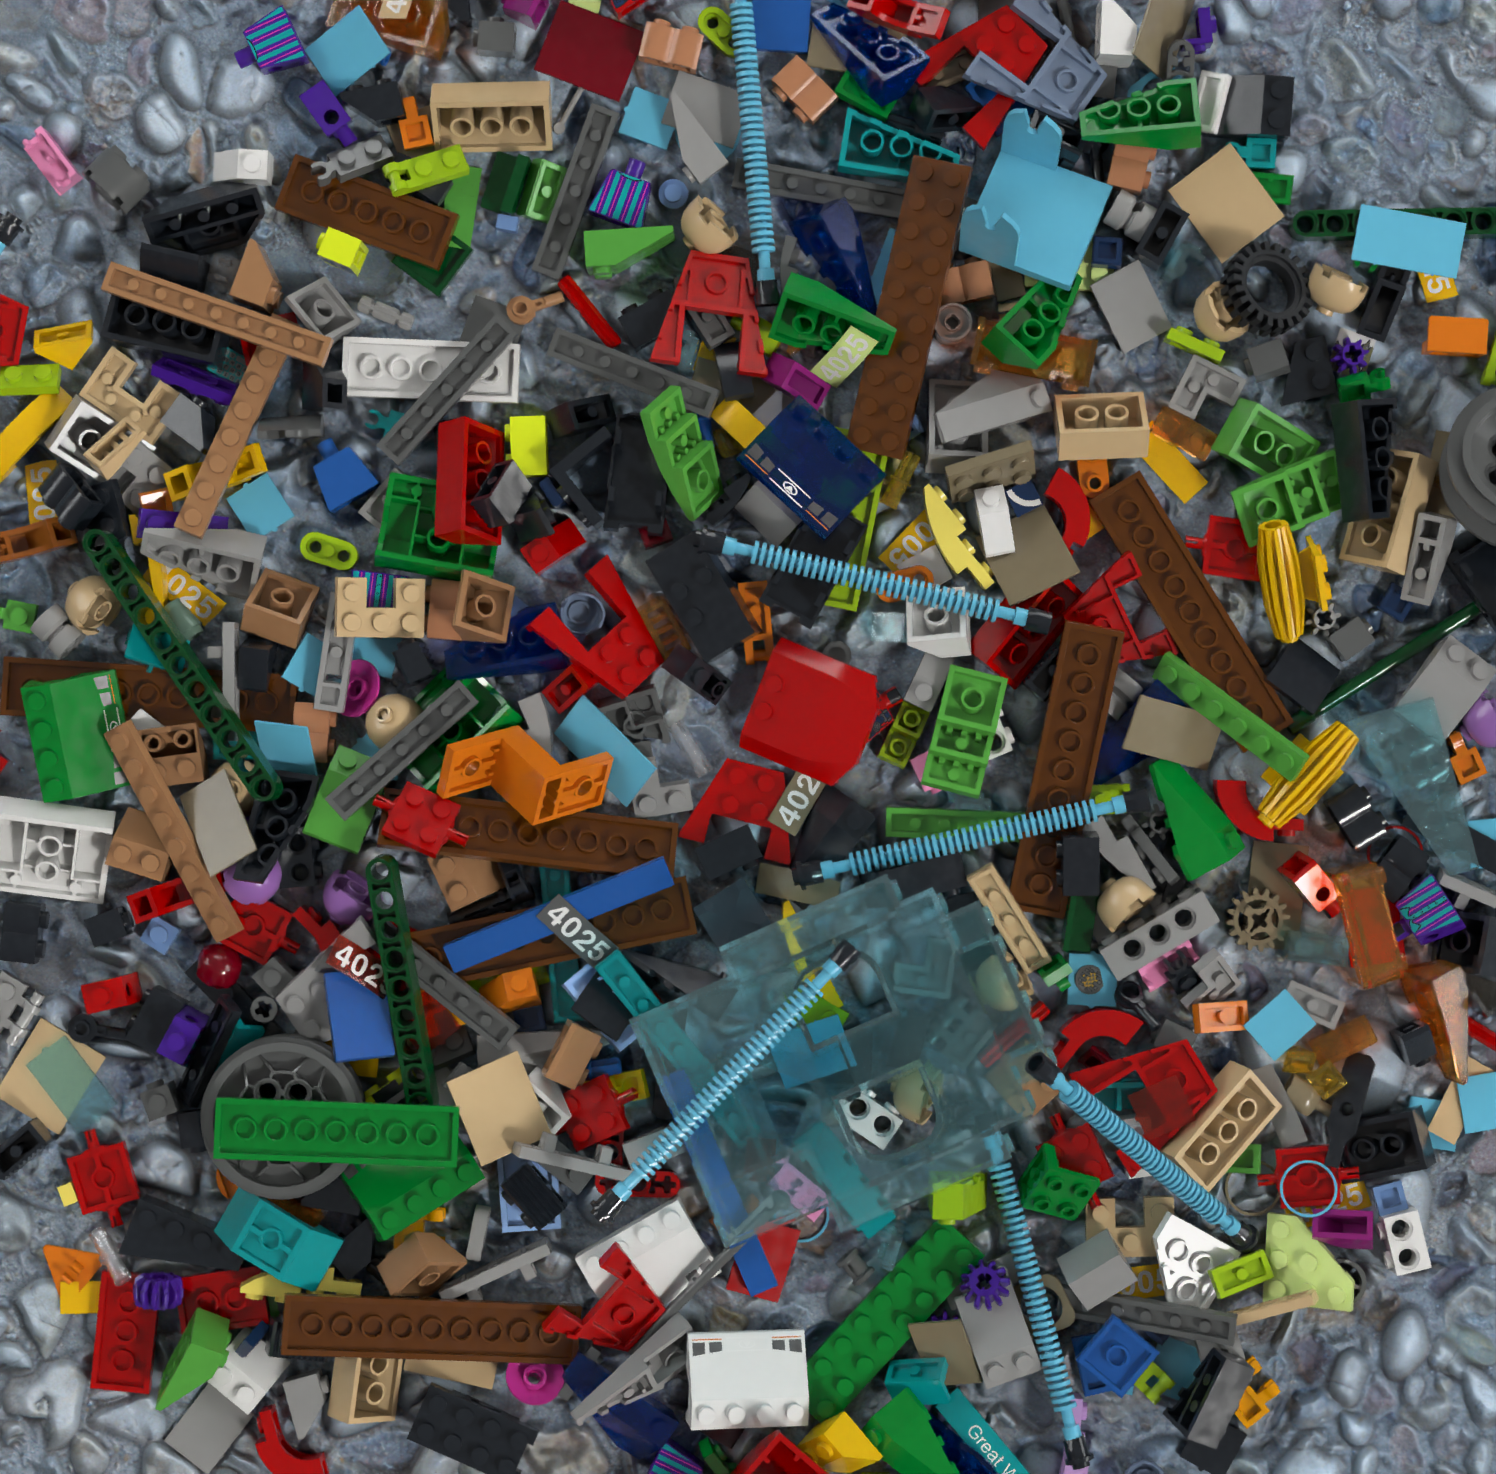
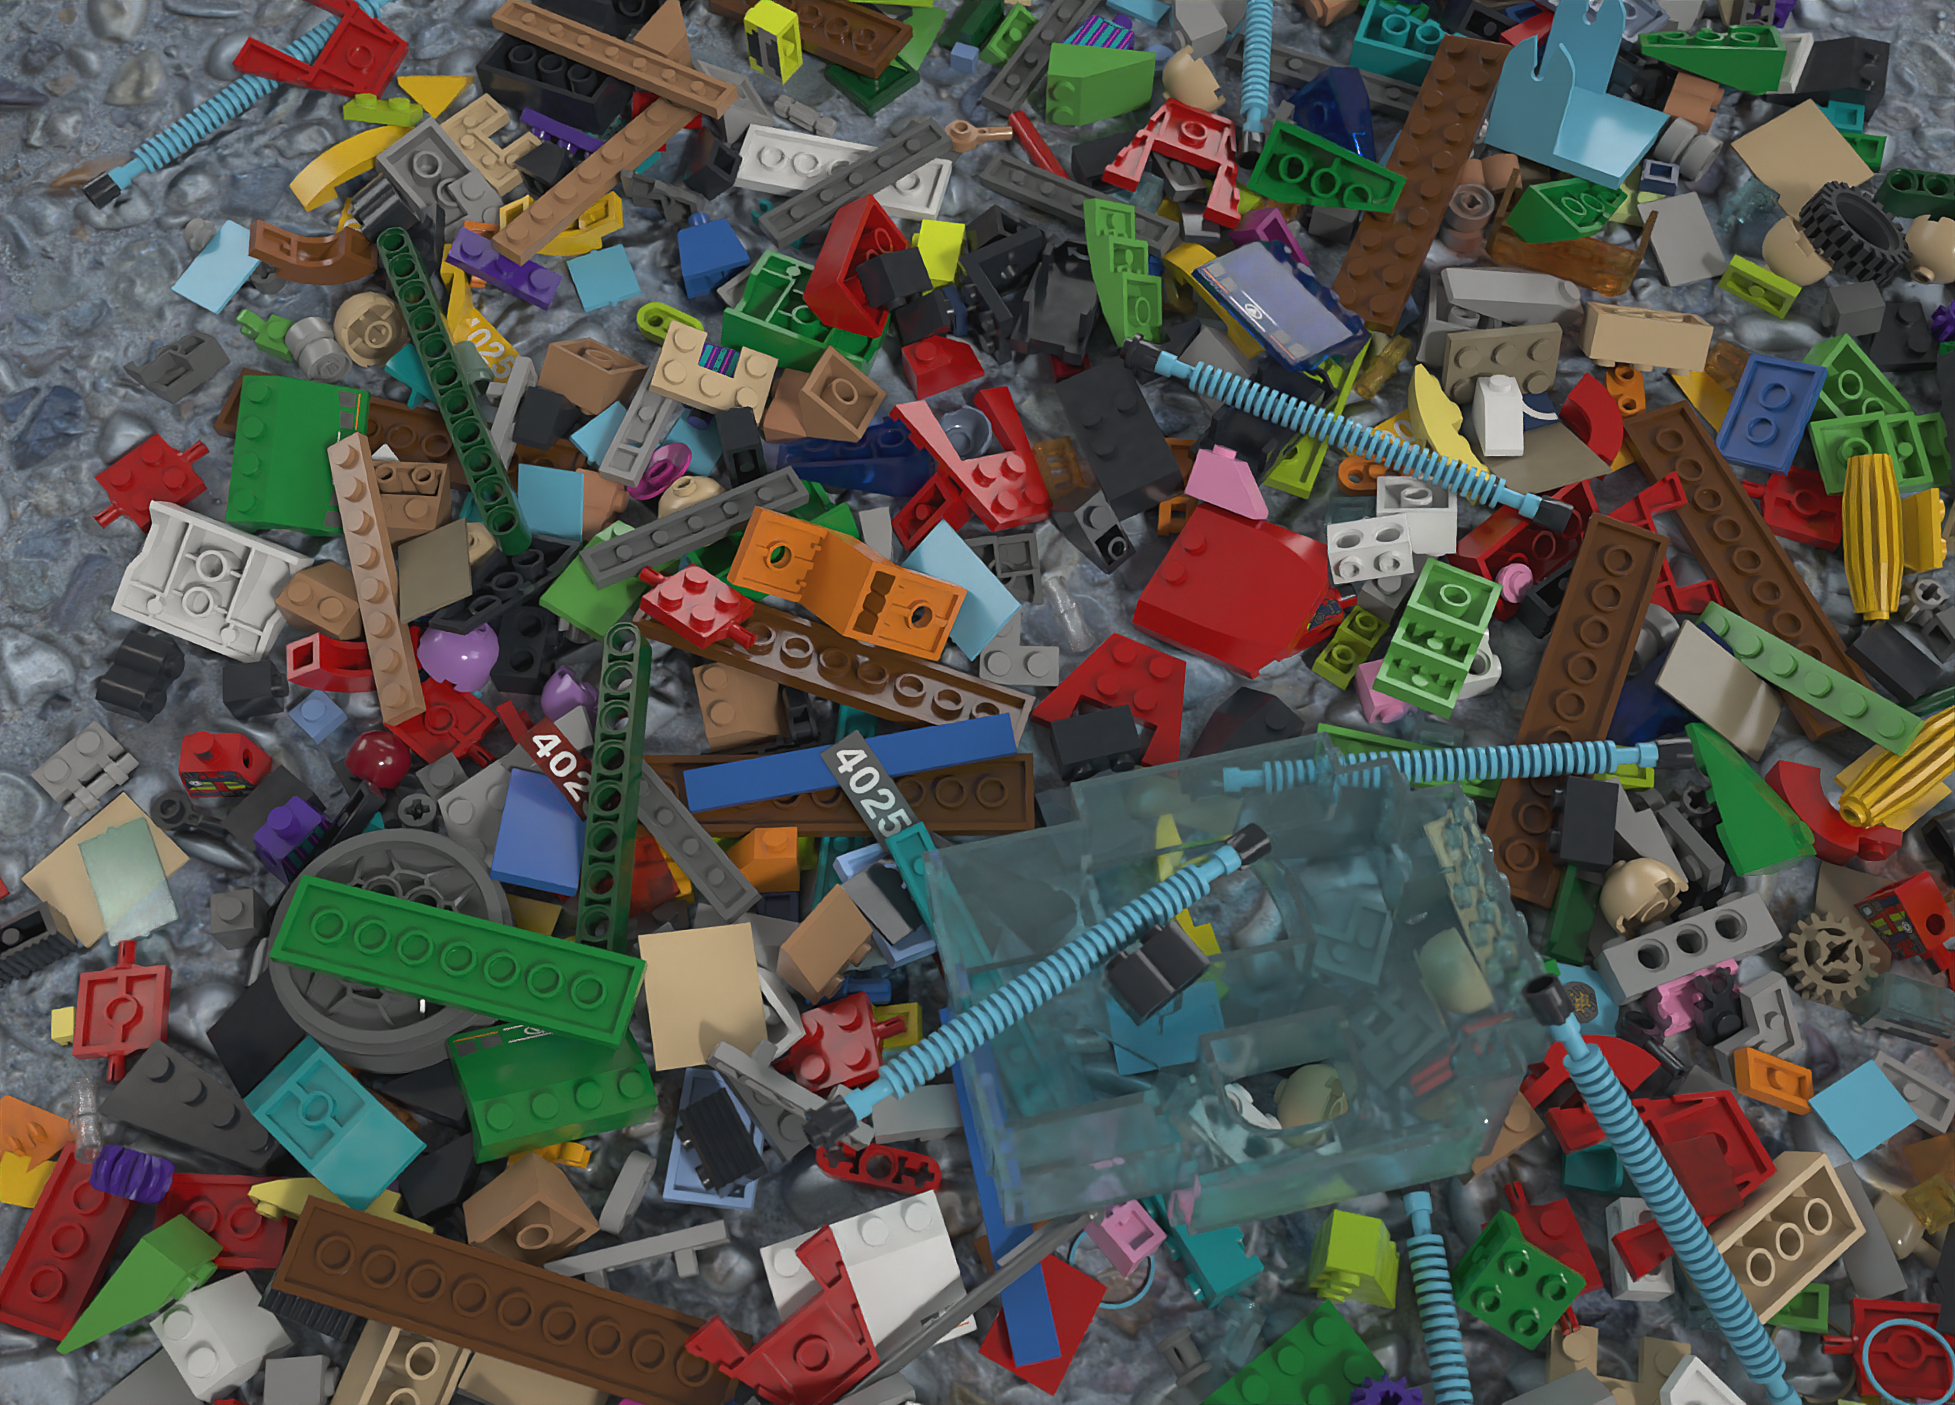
camera: 15 degrees right, 25 degrees down
tan slope [83,416,146,481] -> none
light grey wedge [140,528,268,600] -> none
dark blue tile [235,1320,270,1358] -> none
dark tan sticker [768,771,826,836] -> none
yellowish green sticker [810,326,878,388] -> none
black brick [1131,200,1190,271] -> none
light grey plate [1166,354,1247,421] -> none
clear yellow slope [1282,1046,1317,1074] -> none
none -> black window [206,966,306,1099]
none -> black brick [1102,921,1211,1027]
none -> bright pink slope [1184,444,1269,519]
none -> white brick [1327,513,1414,584]
none -> bright pink plate [1495,563,1533,603]
none -> blue tile [1715,353,1828,476]

